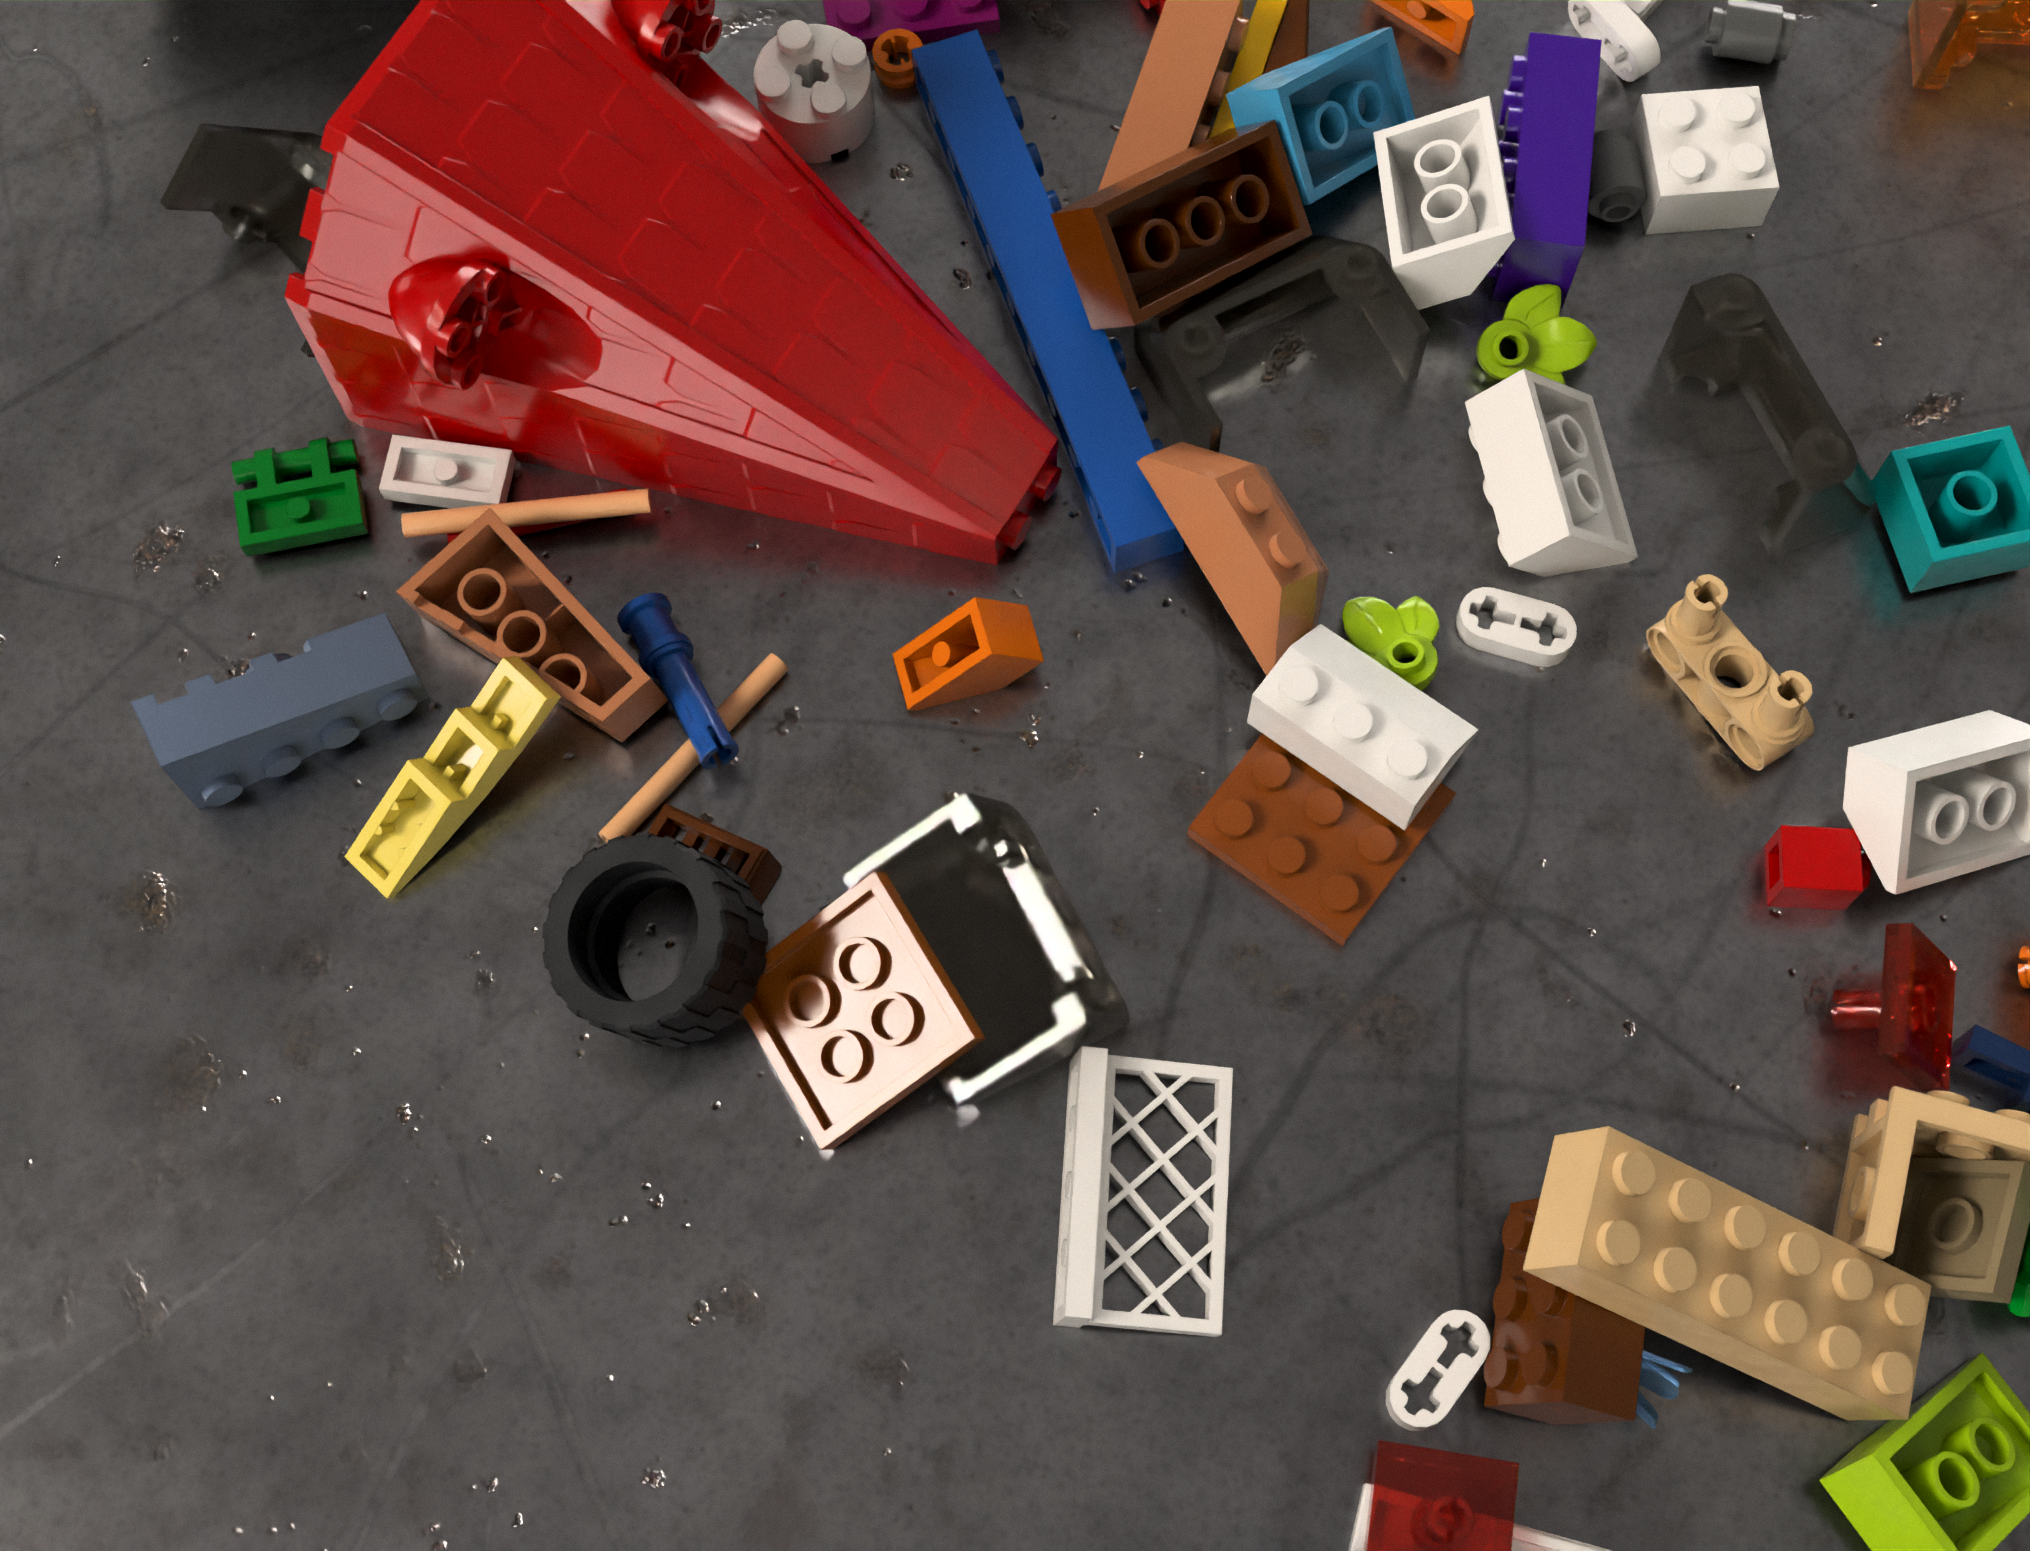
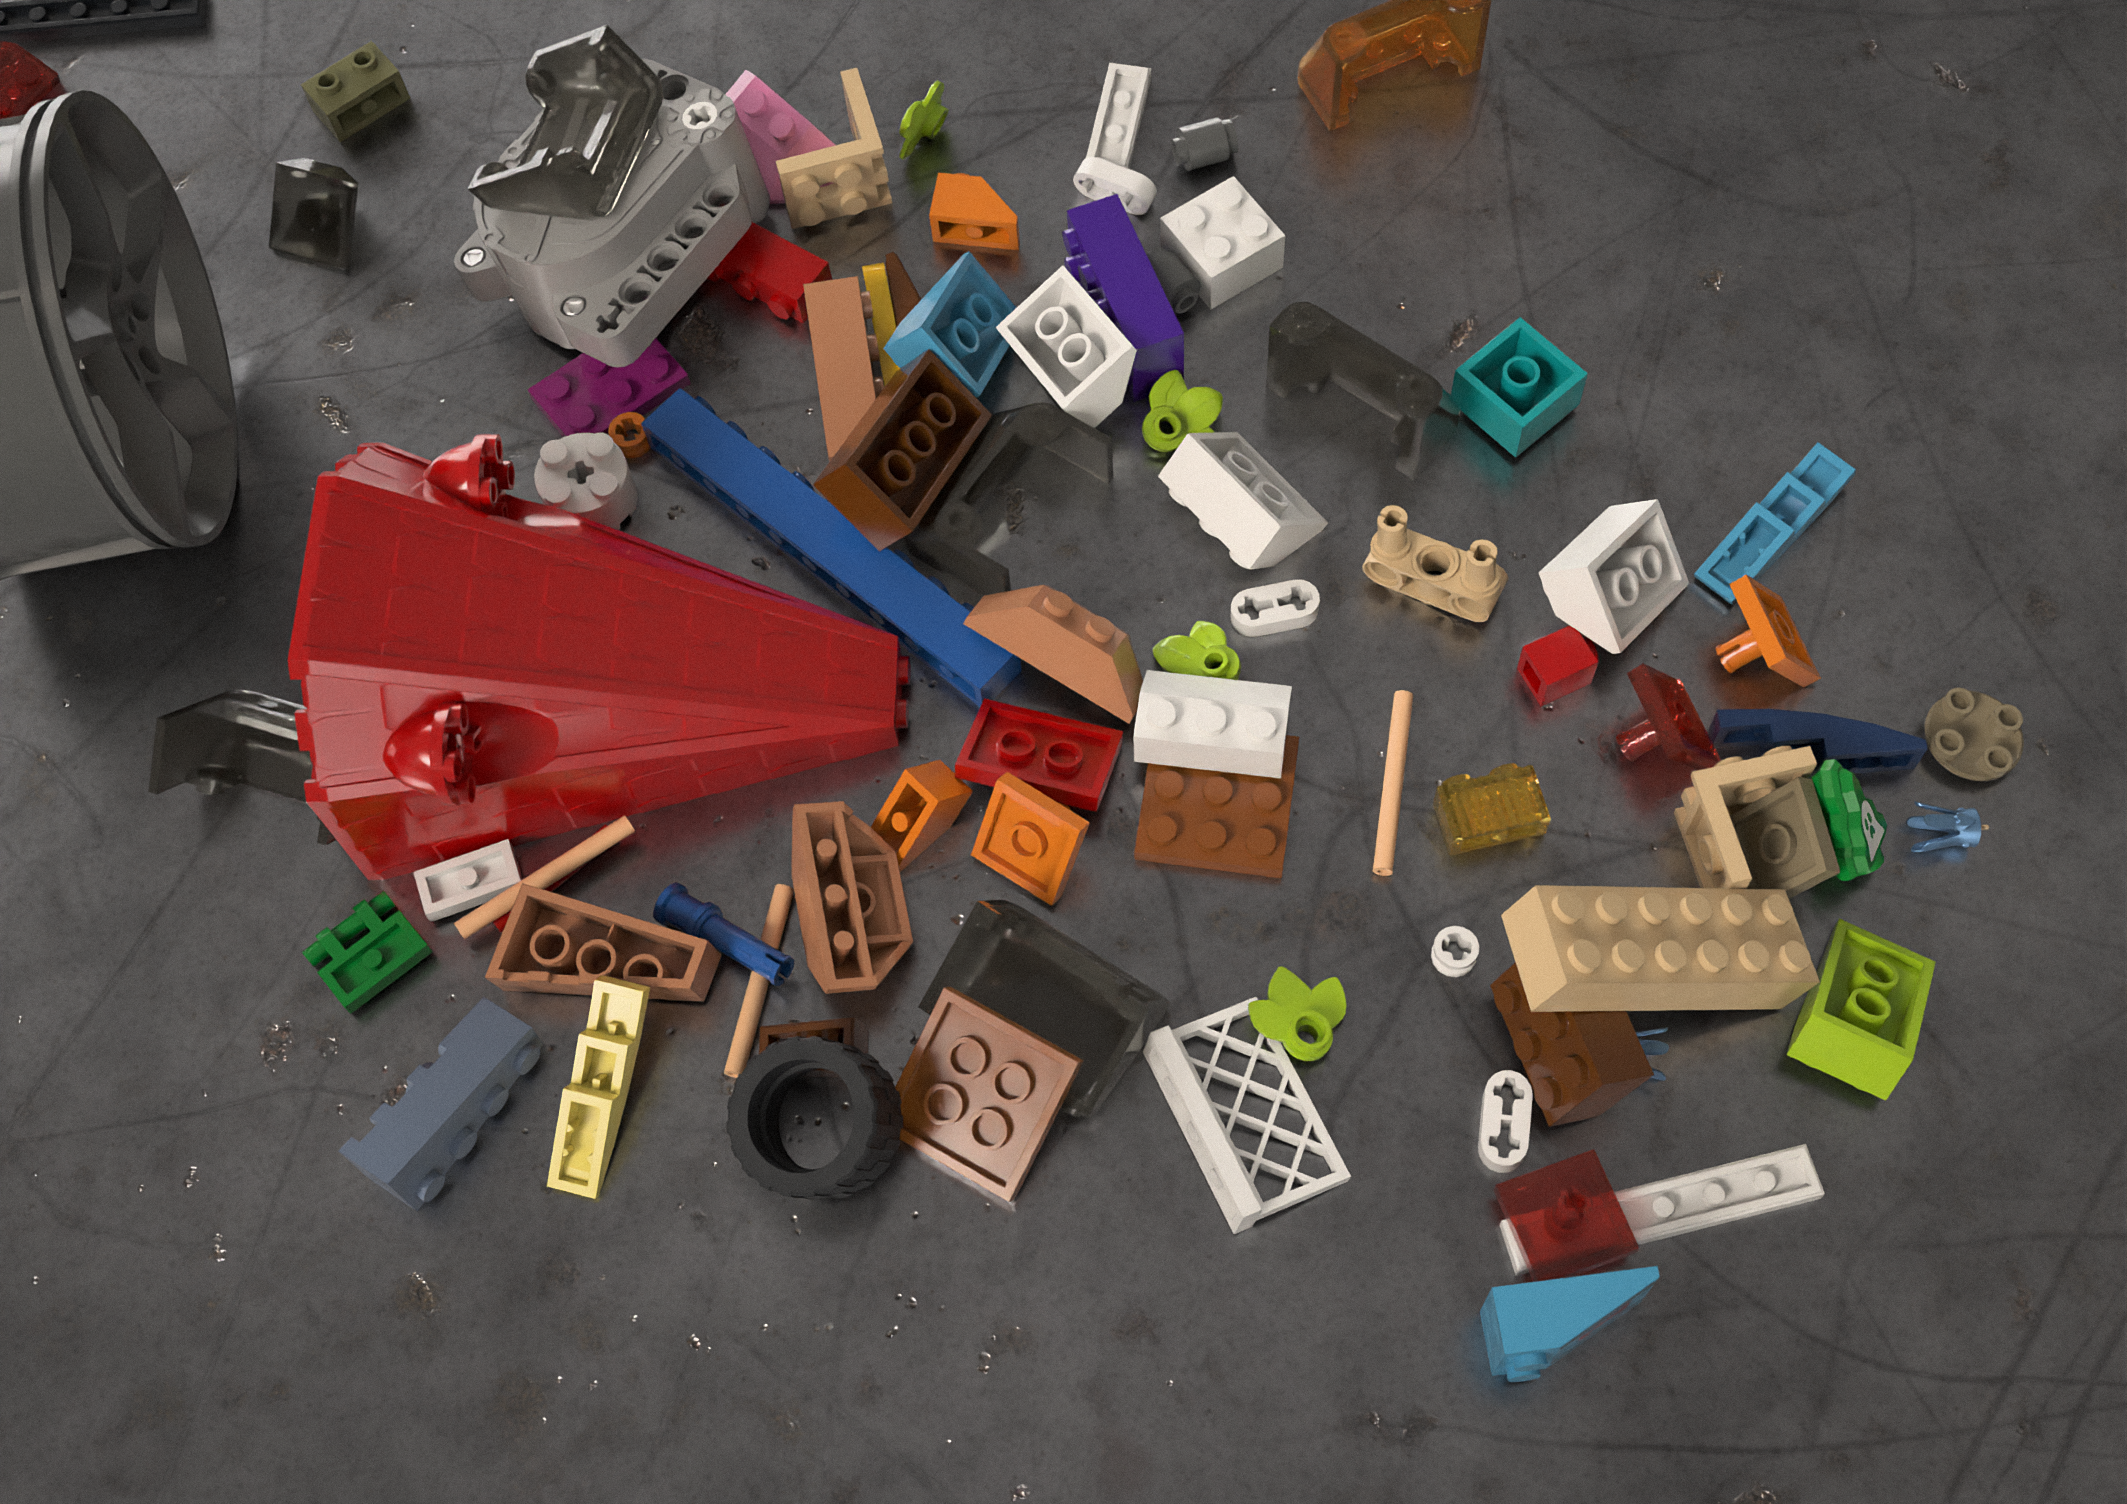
camera: 25 degrees left, 5 degrees down
none -> nougat wedge [792,801,913,994]
none -> red plate [955,698,1124,812]
none -> orange tile [971,772,1090,906]
none -> lime plate [1248,966,1346,1061]
none -> light nougat piece [1373,690,1413,876]
none -> white bush [1431,926,1479,977]
none -> clear yellow brick [1433,763,1551,856]

